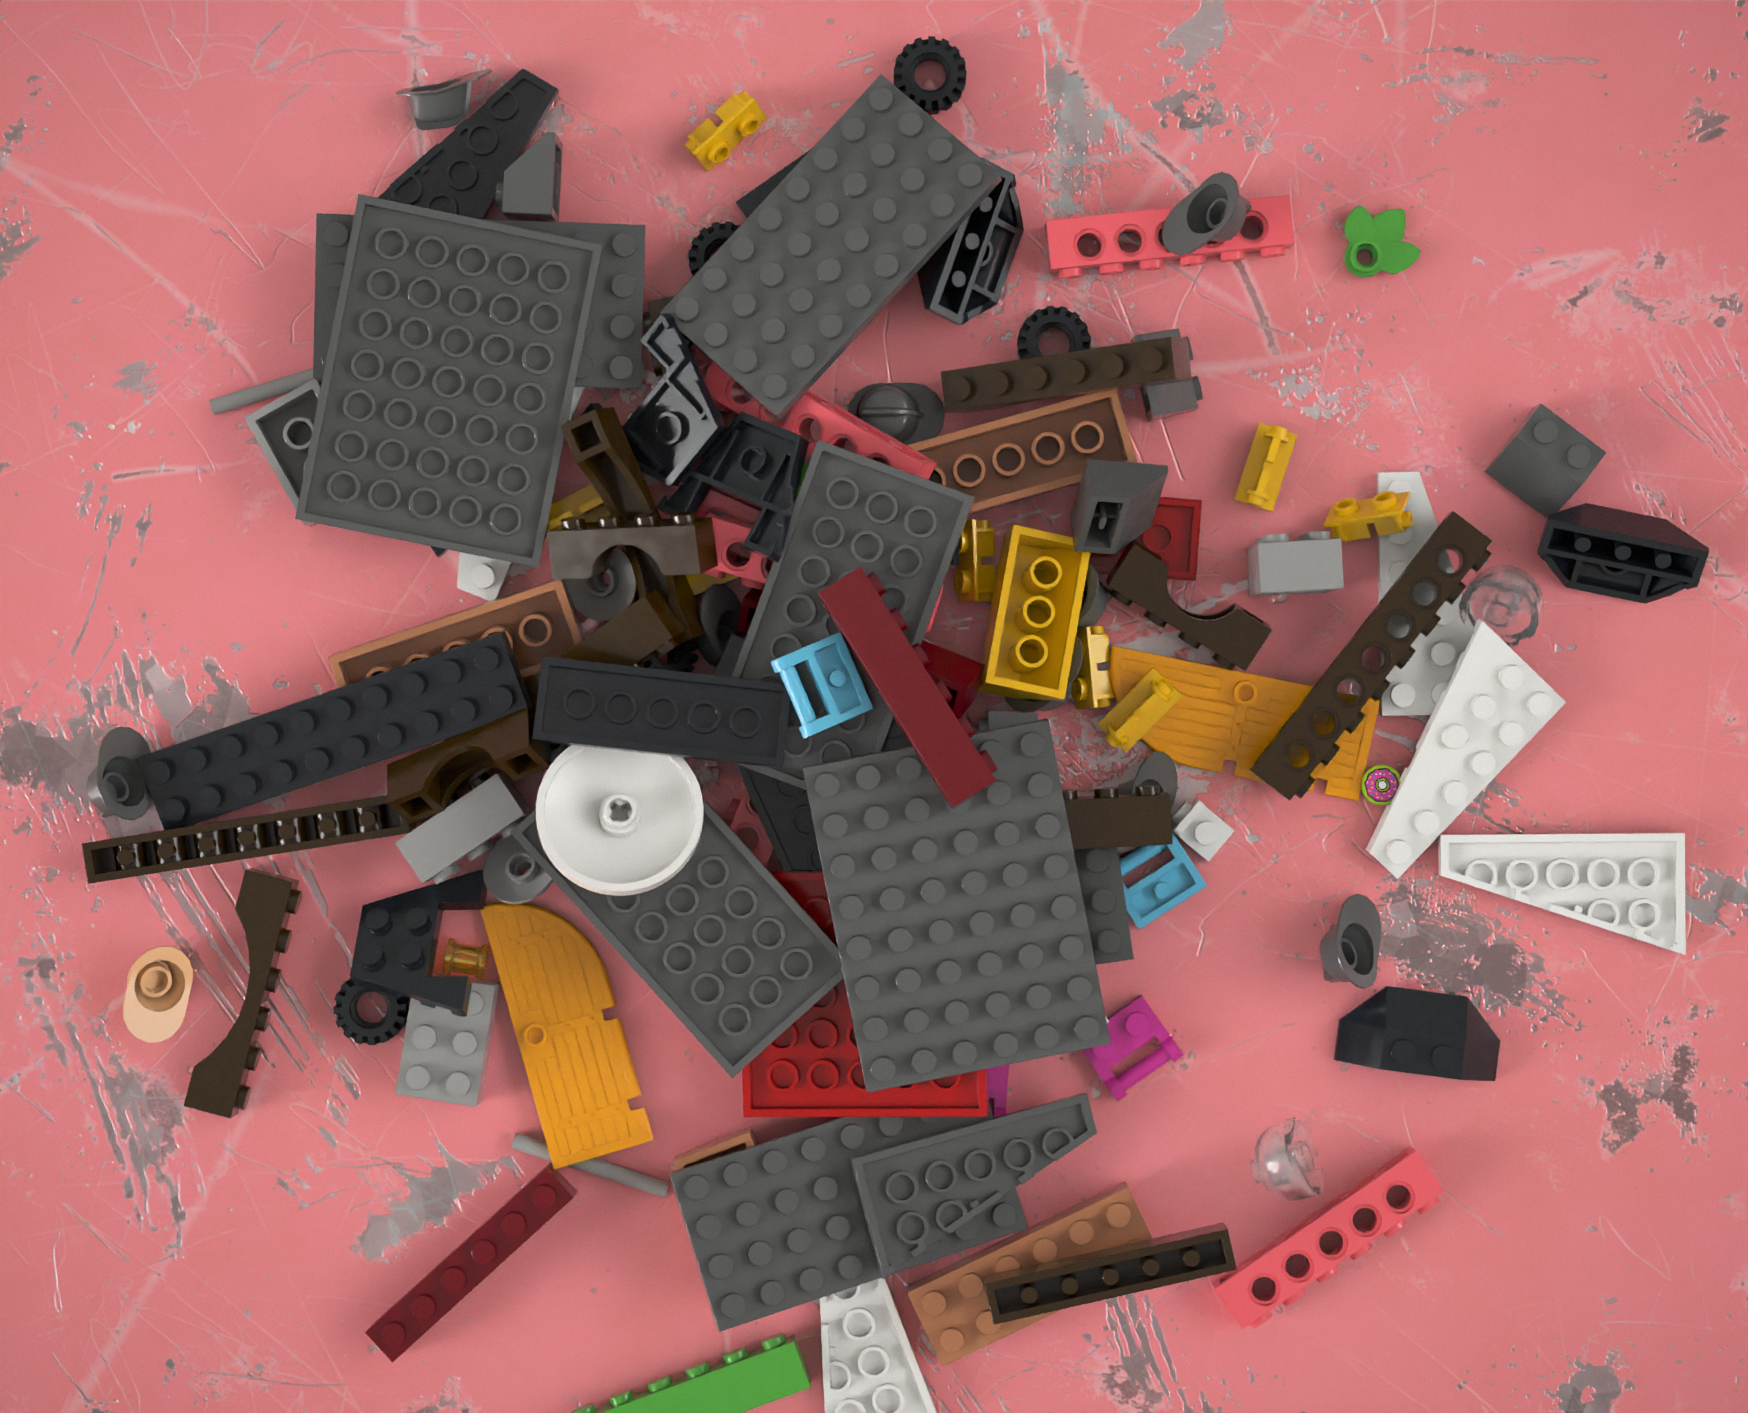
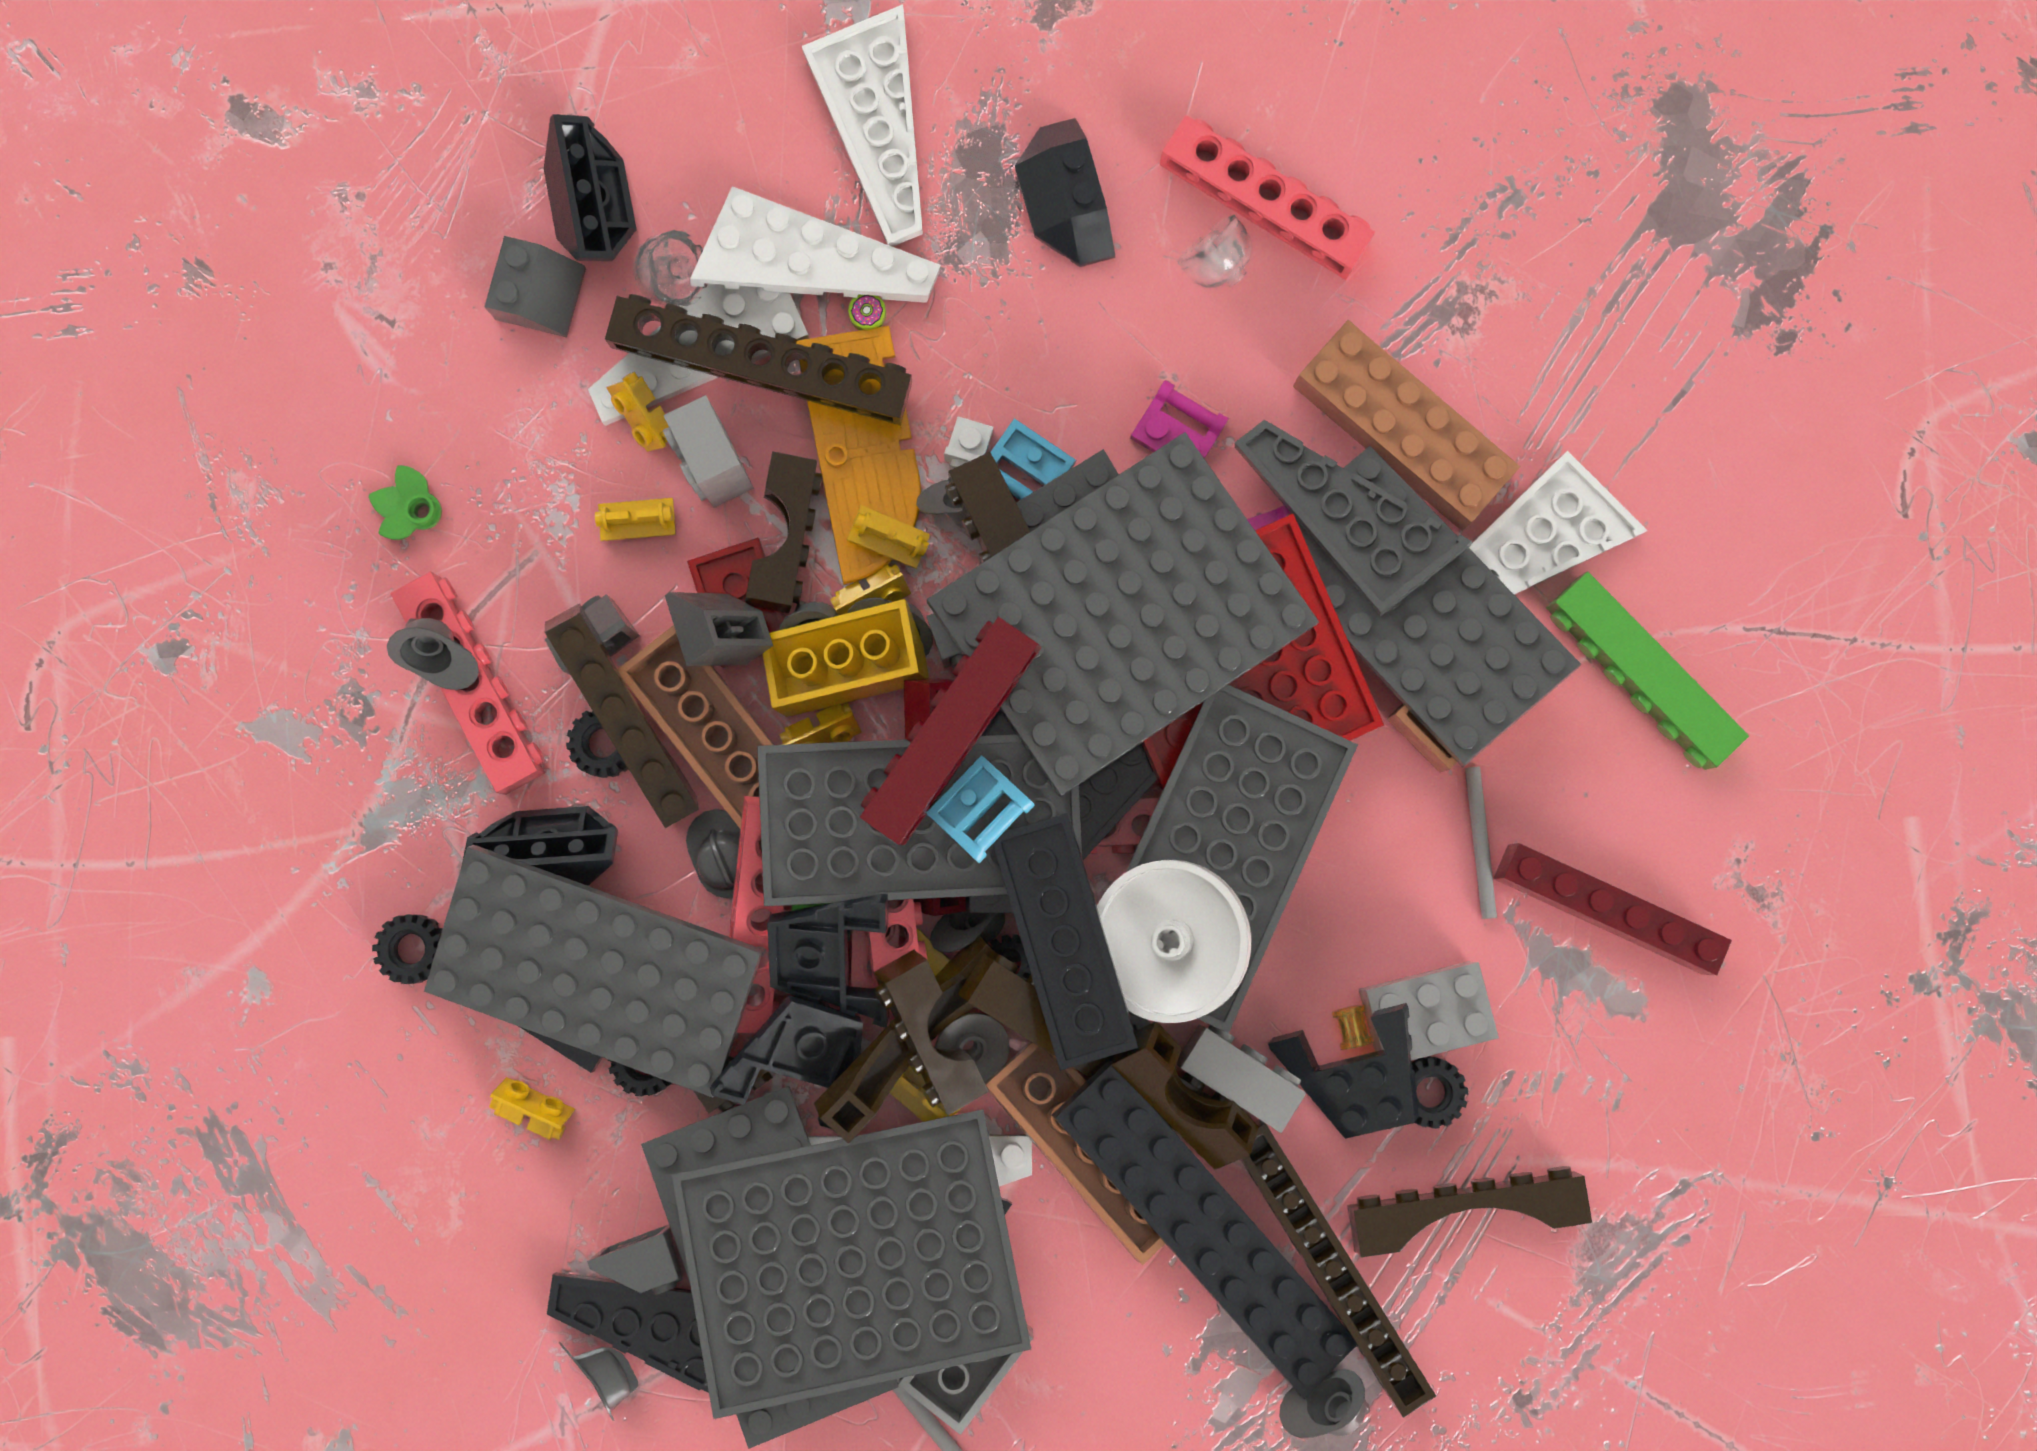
camera: 115 degrees left, 5 degrees down
light nougat piece [123,946,193,1043] -> none
light orange door [480,902,654,1170] -> none
light grey dish [483,835,553,904] -> none
dark brown brick [983,1222,1237,1325] -> none
dark grey piece [1319,894,1381,989] -> none

